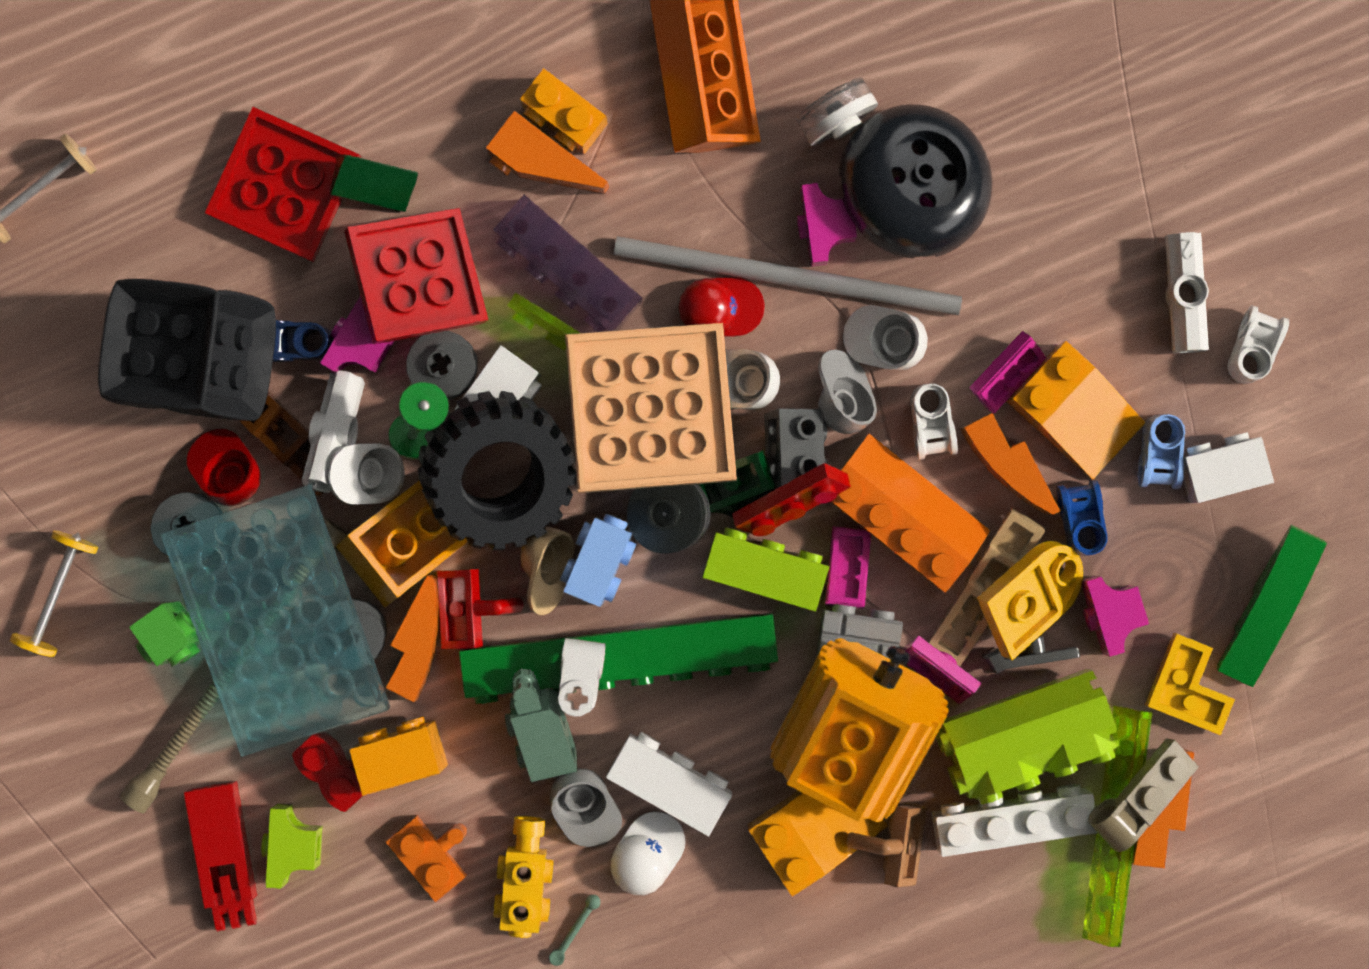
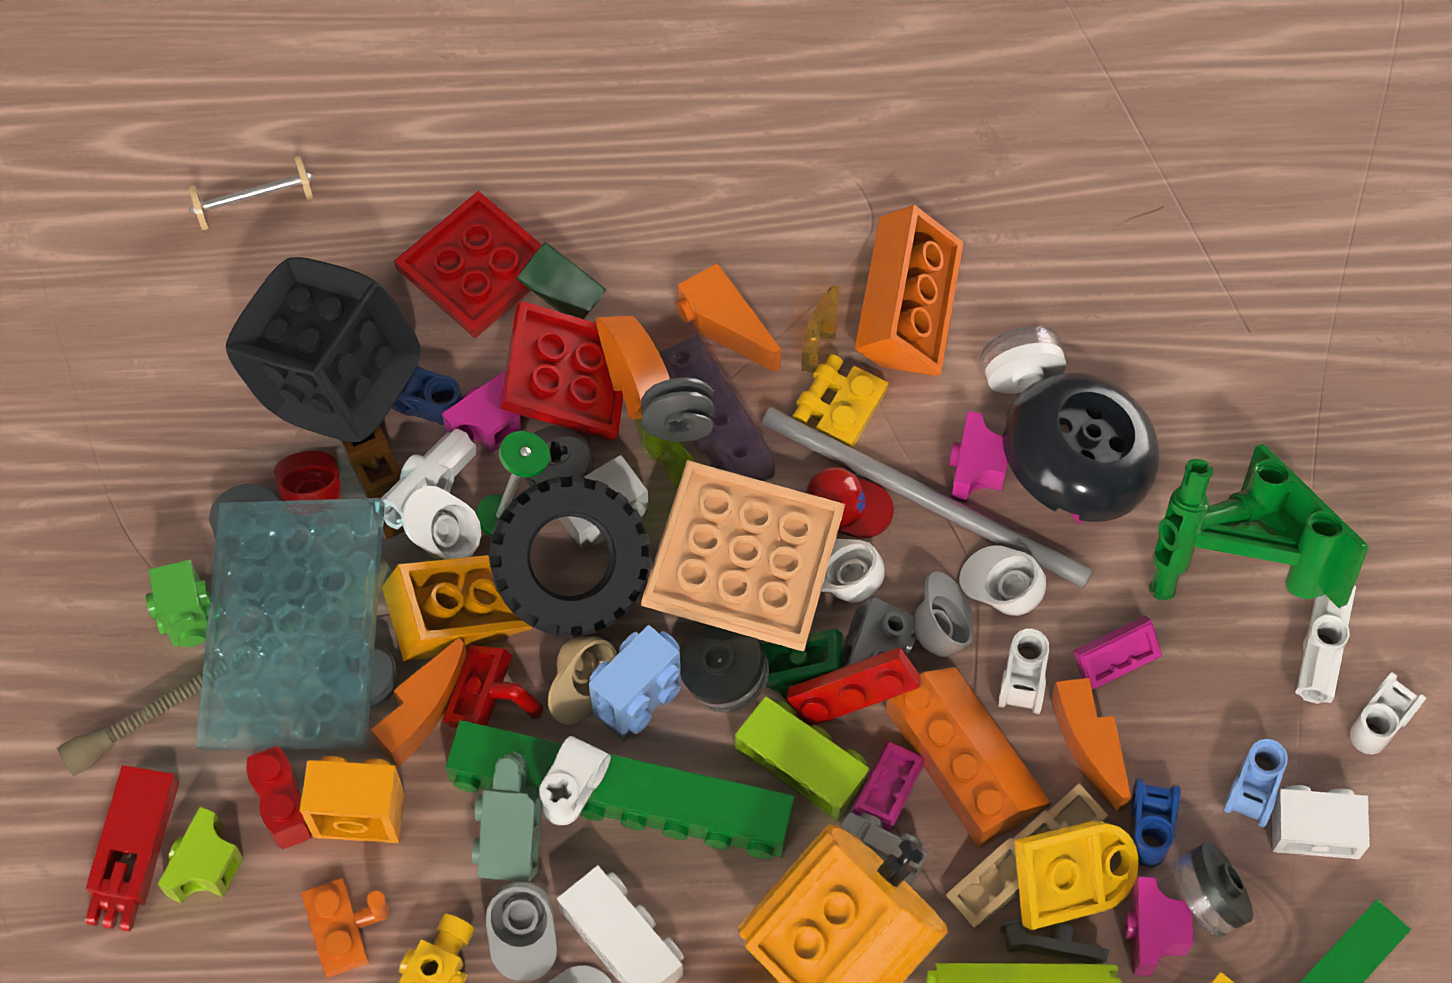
camera: 20 degrees right, 25 degrees down
axle [9,530,99,657] -> none
light orange brick [520,68,608,154] -> none
dark pink plate [904,635,981,704] -> none
light orange slope [1006,341,1145,480] -> none
none -> orange slope [595,316,670,420]
none -> dark grey piece [641,377,714,442]
none -> yellow plate [792,354,889,448]
none -> clear yellow slope [801,286,839,372]
none -> green plate [1149,444,1369,608]
none -> pearl dark grey piece [1173,842,1253,938]

